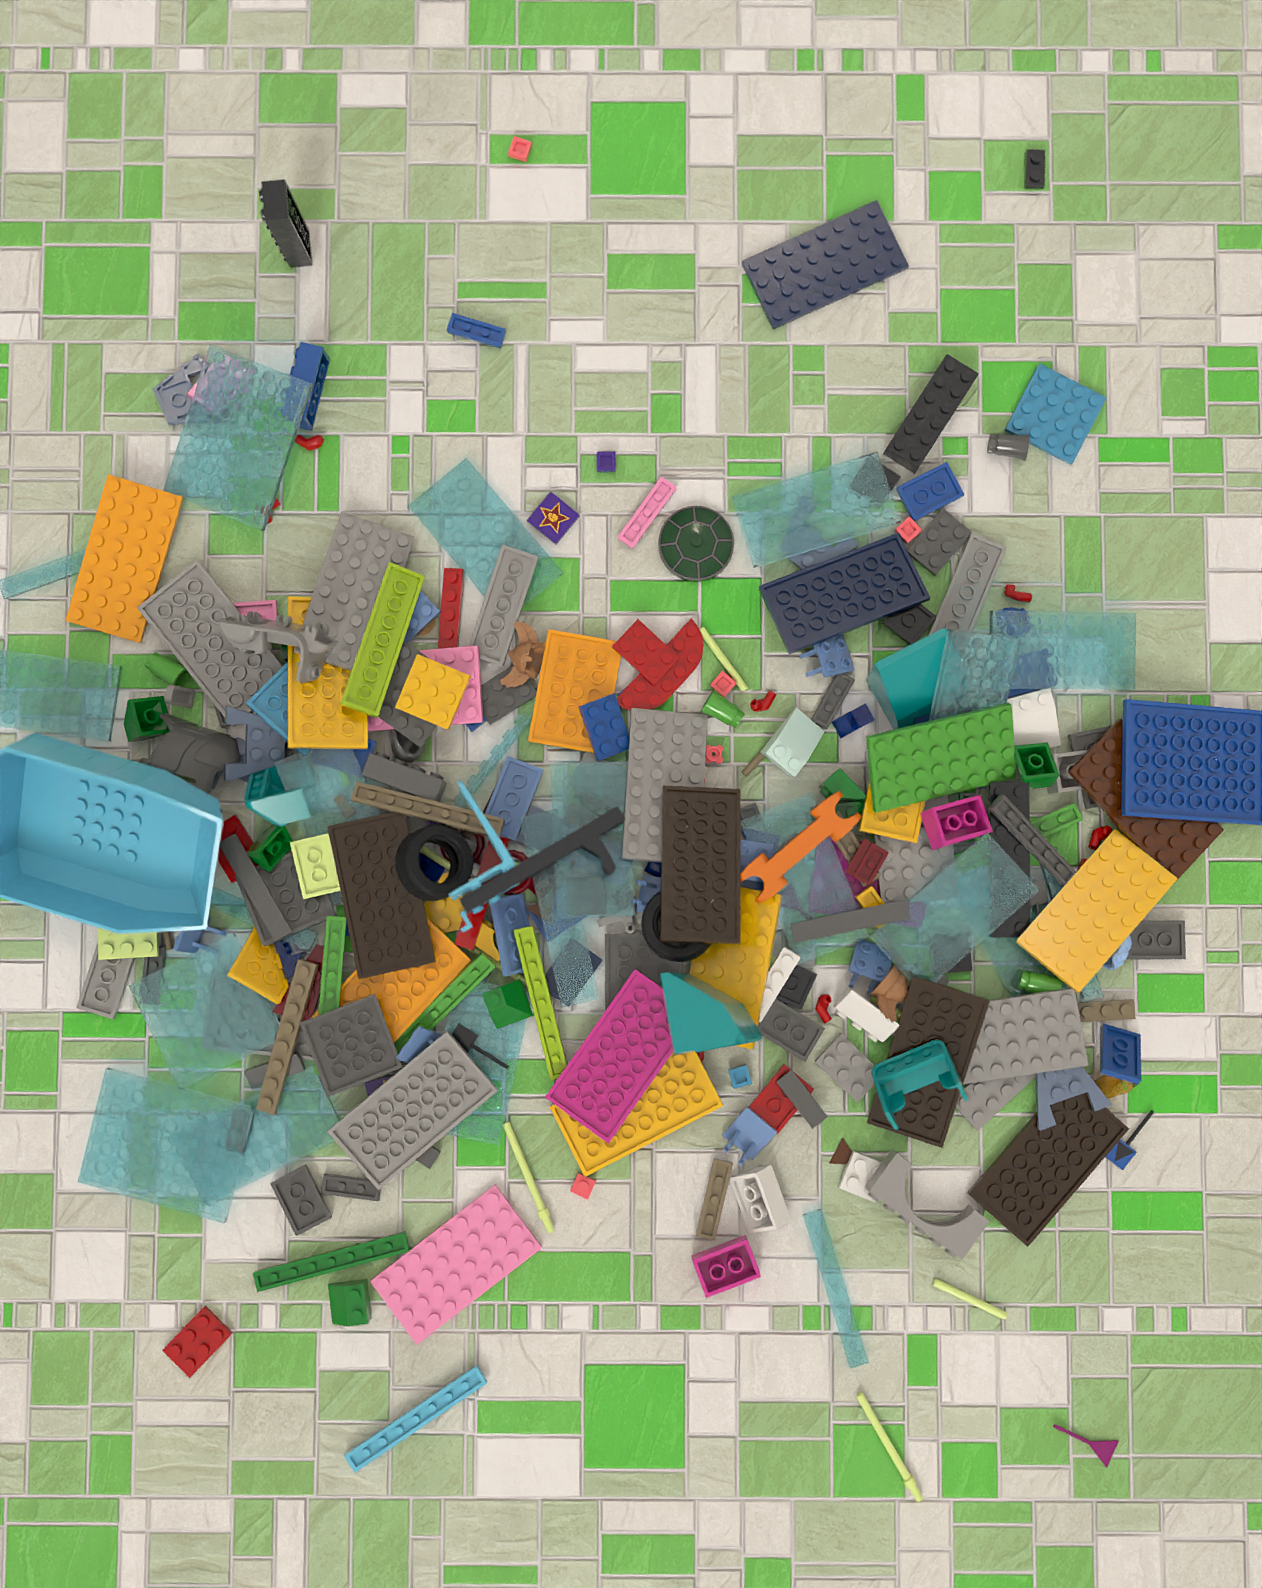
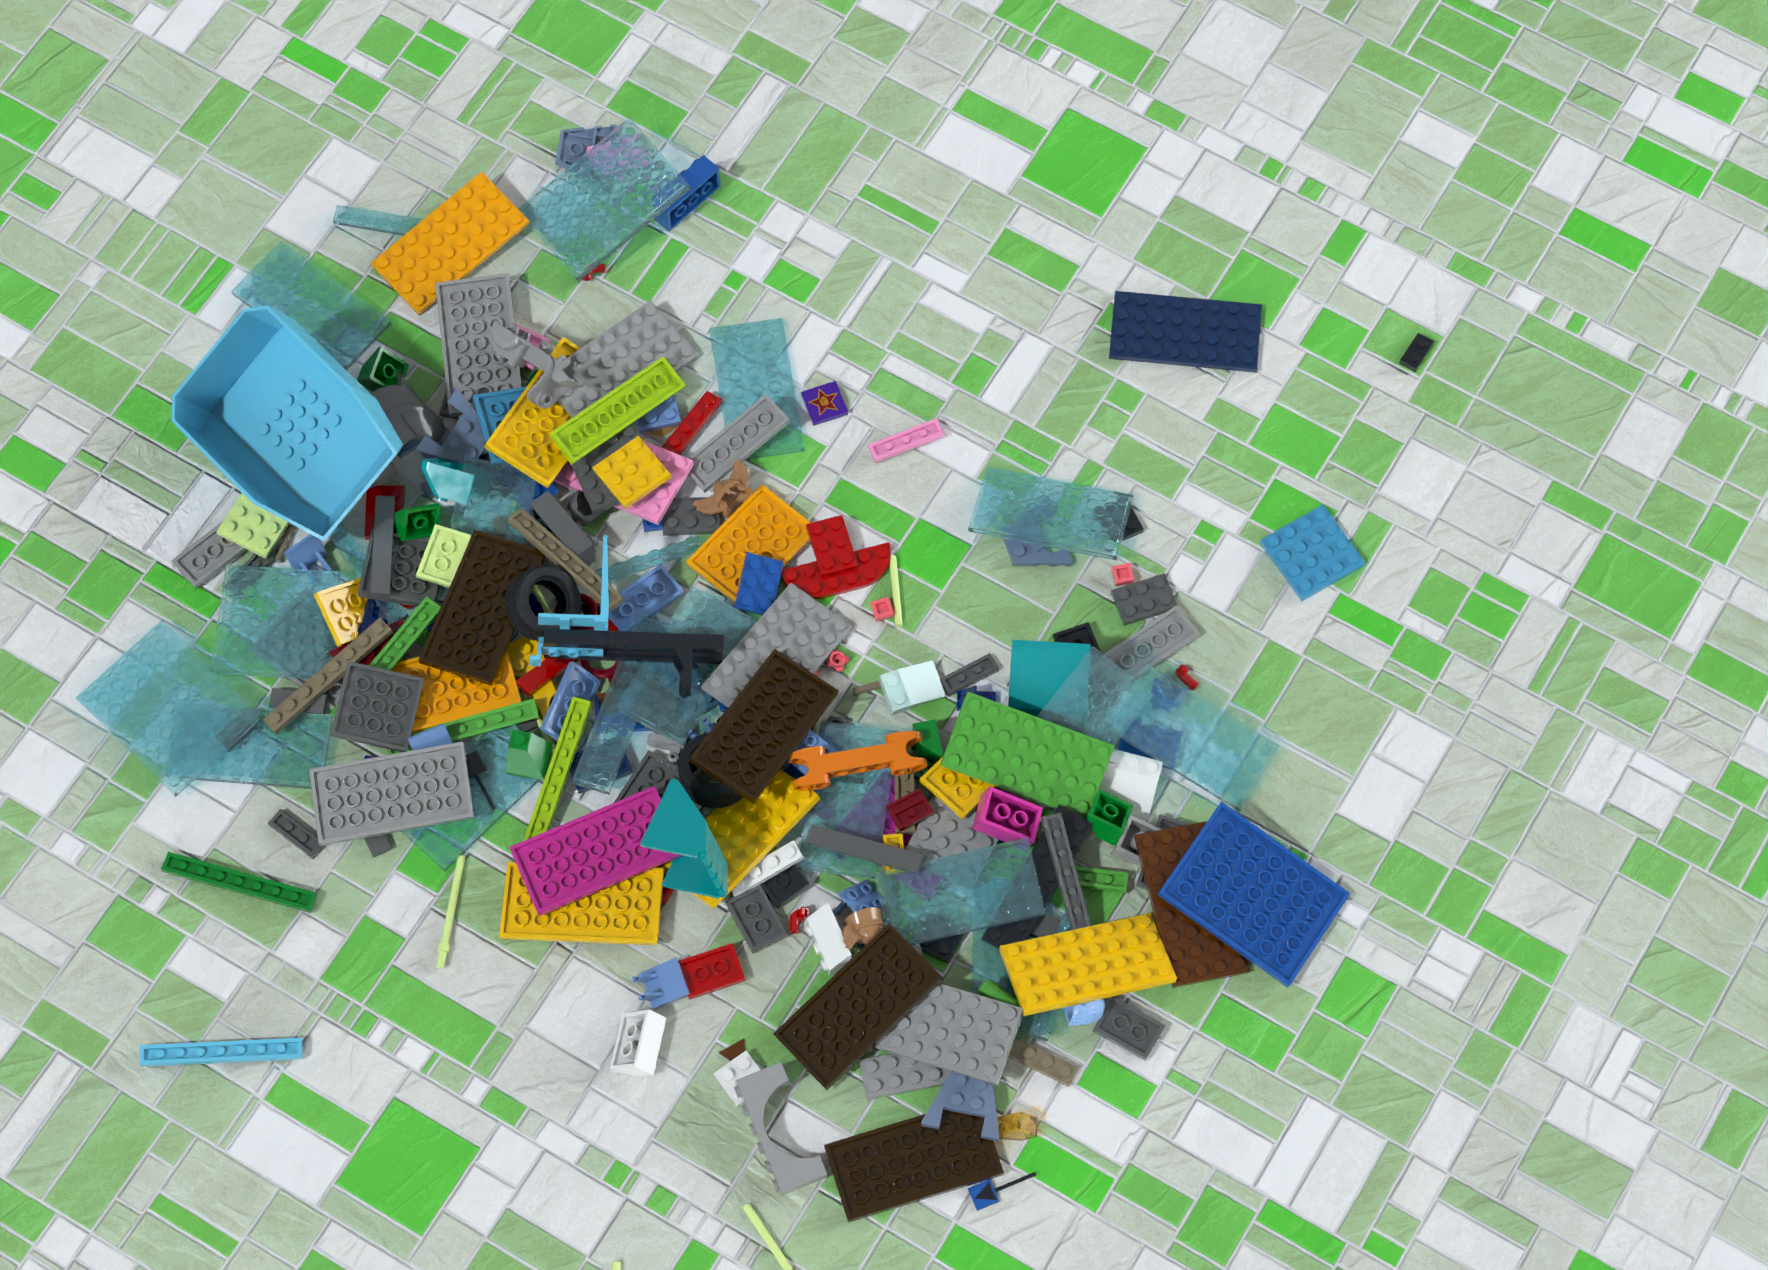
camera: 30 degrees right, 20 degrees down
bright green plant [145,652,190,687] -> none
red plate [162,1305,233,1378] -> none
light grey piece [165,685,195,708] -> none
black brick [259,179,313,268] -> none
dark grey plate [270,1164,332,1236] -> none
red arm [295,434,324,451] -> none
green slope [328,1279,372,1327] -> none
bright pink plate [370,1184,542,1345] -> none
blue plate [447,313,506,349] -> none
coral plate [508,136,532,162] -> none
coral plate [570,1172,596,1200] -> none
dark purple plate [597,452,616,472] -> none
dark green dish [658,506,734,582] -> none
dark pink brick [691,1235,761,1298] -> none
dark tan plate [696,1158,733,1241] -> none
bright green plant [700,689,745,728] -> none
dark azure plate [728,1064,752,1089] -> none
red arm [750,690,776,712] -> none
dark blue plate [758,533,931,655] -> none
dark grey tile [776,1070,828,1129] -> none
medium blue plate [799,635,855,678] -> none
clear light blue plate [803,1209,869,1368] -> none
light grey plate [815,1034,875,1103] -> none
teal windscreen [871,1040,969,1130] -> none
black brick [883,354,979,474] -> none
blue plate [896,462,965,522] -> none
dark grey plant [987,434,1030,461] -> none
red arm [1088,826,1112,850] -> none
blue plate [1100,1023,1142,1084] -> none

